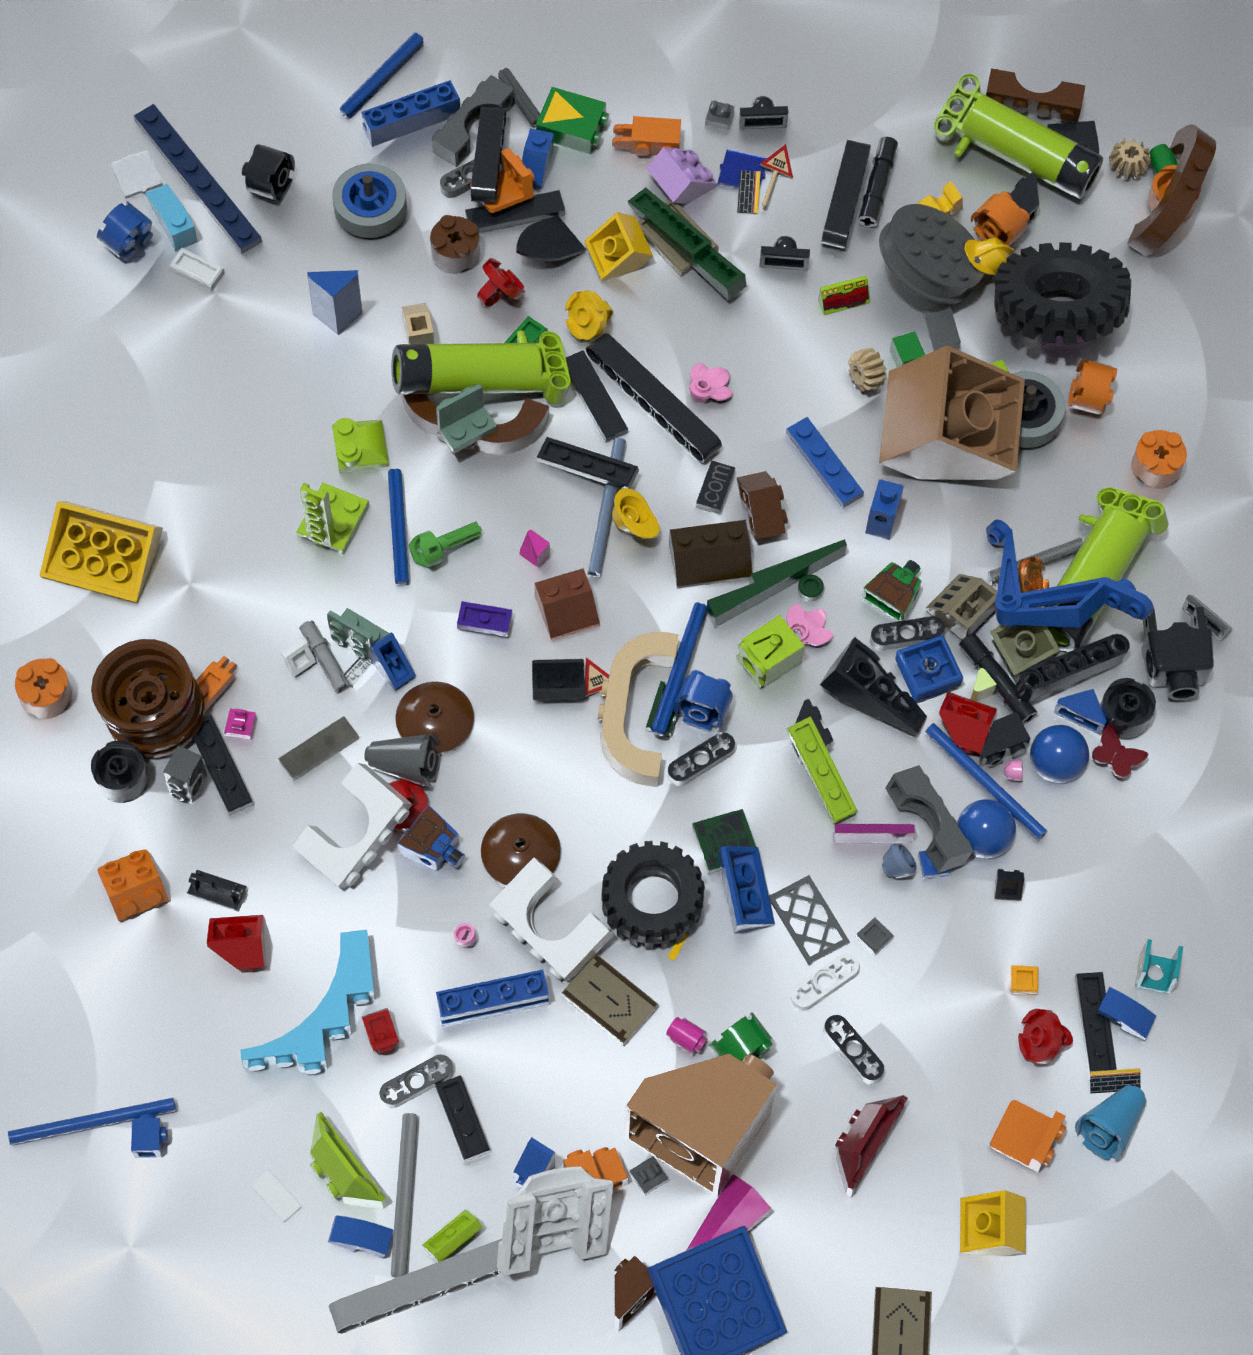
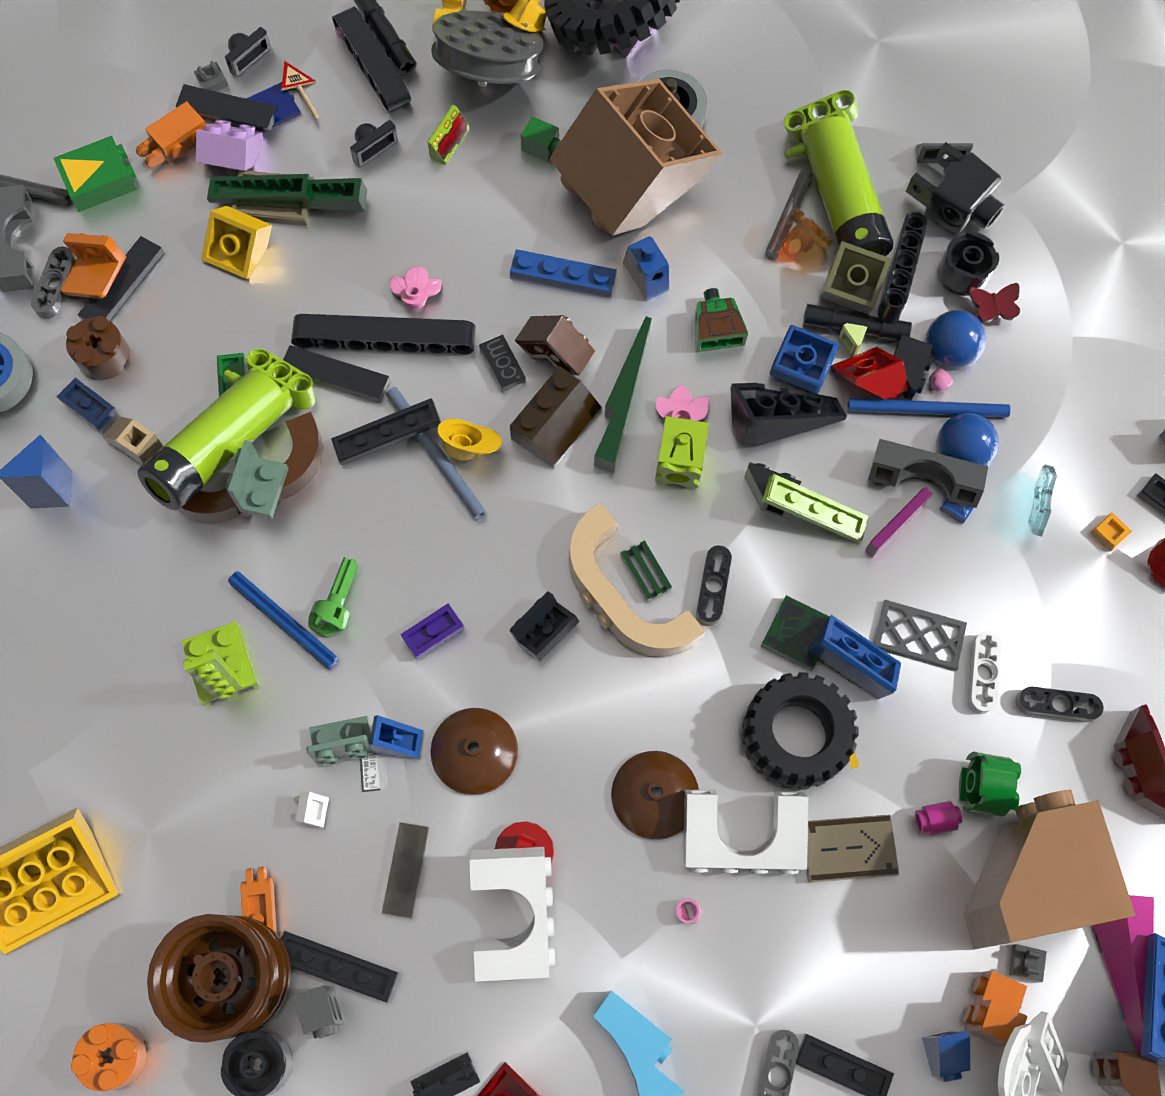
camera: 45 degrees left, 5 degrees up
dark pink tile [224,708,256,740] -> none
light grey pin [299,620,350,693] -> none
lime slope [332,418,389,474] -> none
red bracket [361,1008,399,1053] -> none
dark grey cone [364,734,441,787] -> none
torso [397,805,465,870] -> none
blue brick [436,969,549,1028] -> none
black beam [471,106,506,203] -> none
red tile [477,258,525,307] -> none
black shield [516,215,586,261] -> none
dark pink slope [519,530,550,568] -> none
blue slope [522,128,554,189] -> none
copper slope [534,568,600,640] -> none
yellow tile [565,290,614,340] -> none
piece [585,657,609,702] -> none
blue axle [652,602,707,736] -> none
blue brick [673,670,733,730] -> none
black sticker [737,170,760,213] -> none
dark green tile [798,574,824,601] -> none
tan gear [848,348,887,392] -> none
dark grey tile [855,917,894,956] -> none
black beam [870,616,945,651] -> none
sand blue cone [882,843,916,878] -> none
dark grey slope [923,303,961,351] -> none
dark tan slope [925,574,997,640] -> none
blue piece [986,519,1154,628] -> none
black tile [994,869,1024,900] -> none
blue slope [1053,689,1107,735] -> none
orange brick [1068,359,1117,415] -> none
orange brick [1131,430,1187,489] -> none
none -> dark blue plate [56,377,118,431]
none -> black tile [176,84,278,132]
none -> clear light blue tile [1028,464,1057,537]

